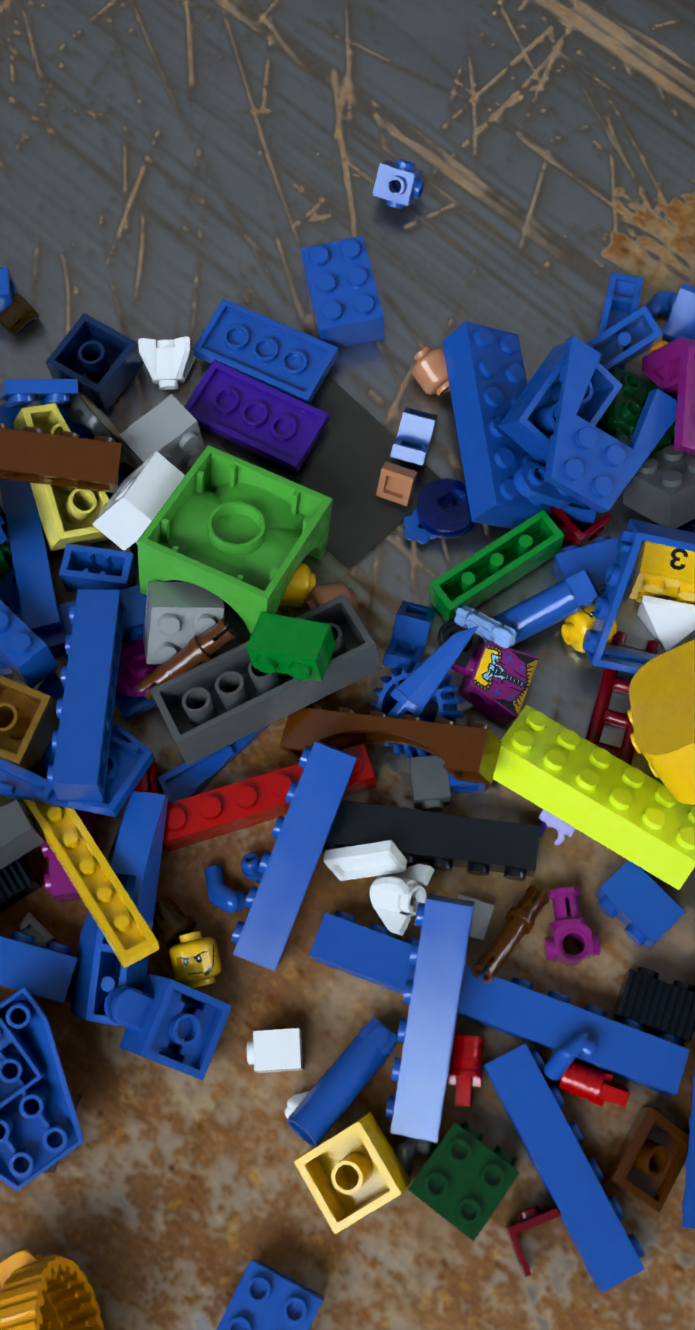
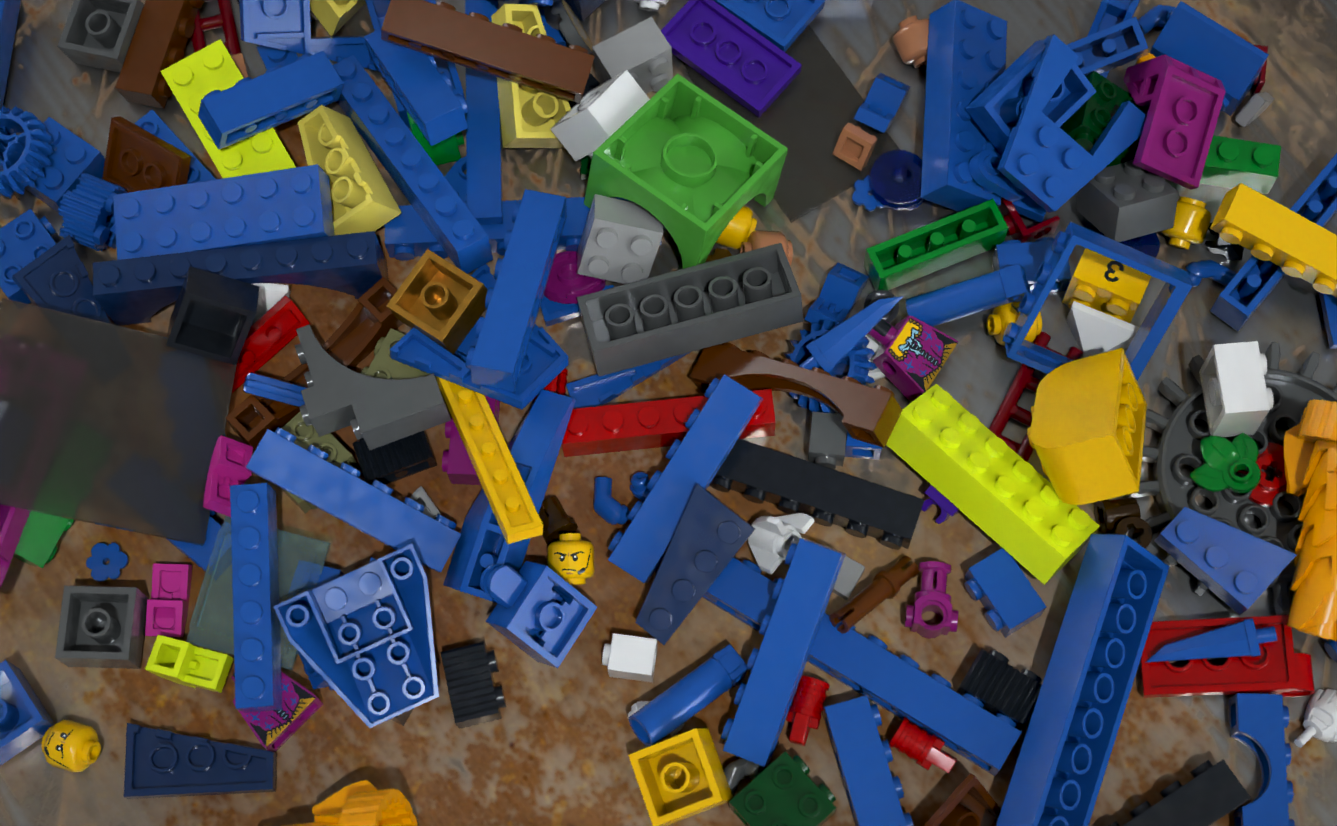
camera: 10 degrees right, 0 degrees up
blue brick [59,543,137,593] -> none
reddish brown pin [137,618,236,701] -> none
green brick [246,612,336,681] -> none
white tile [323,840,407,881] -> none
light blue axle [454,606,517,649] -> none
blue arm [543,1032,599,1081] -> none
none -> black brick [441,642,506,729]
none -> dark blue wing [635,483,755,645]

